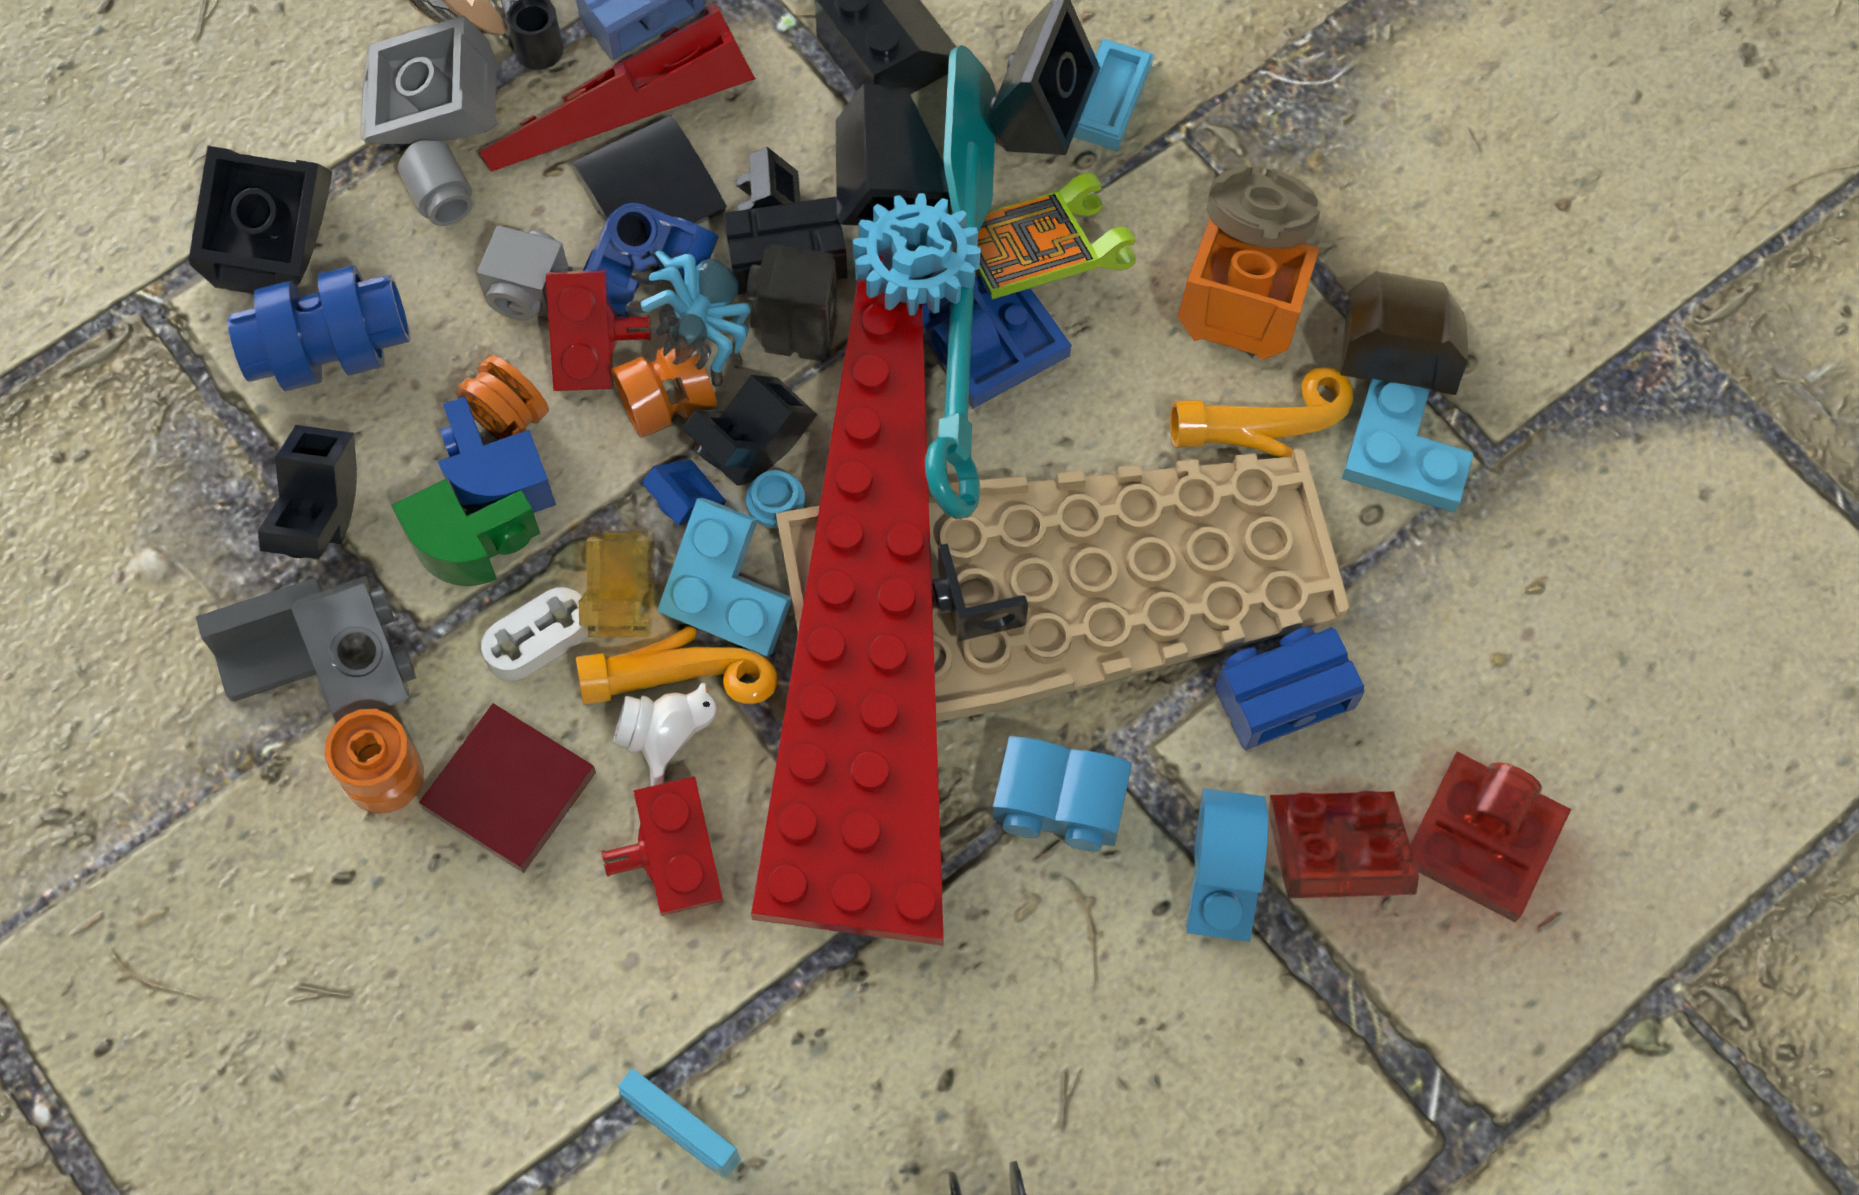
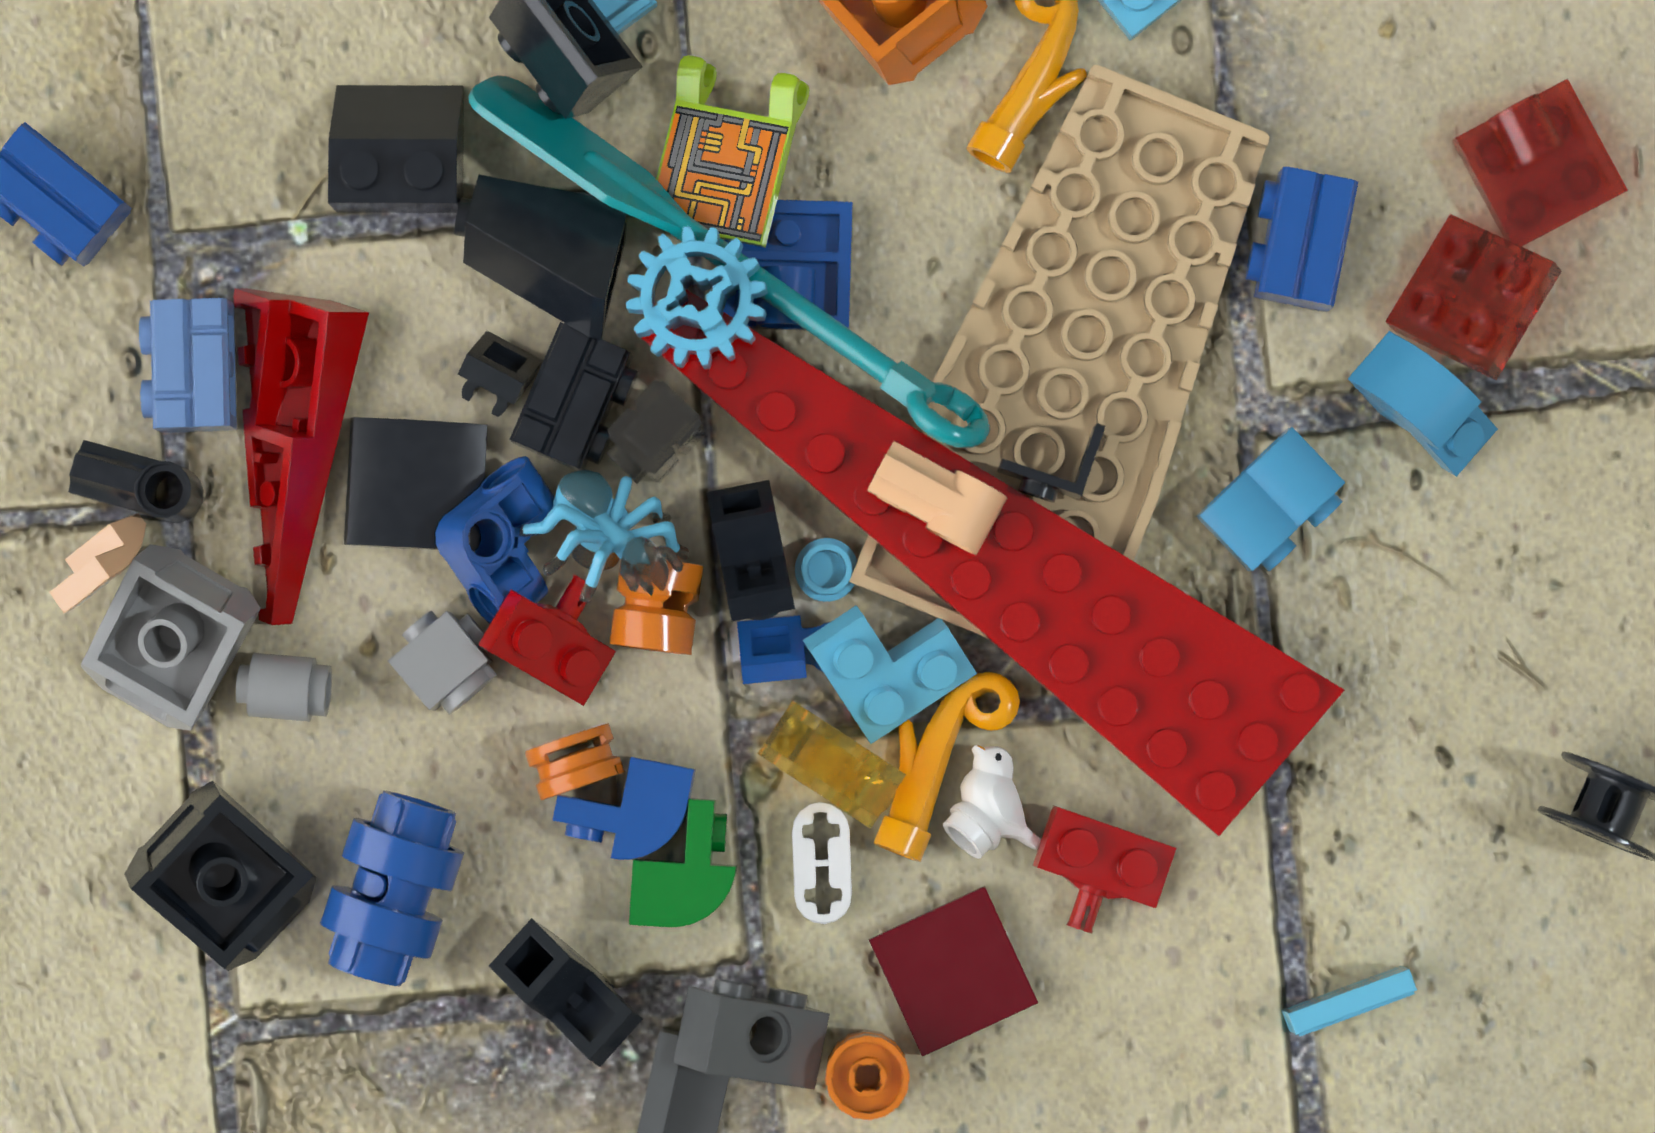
camera: 55 degrees left, 20 degrees up
none -> light nougat piece [868,441,1007,555]

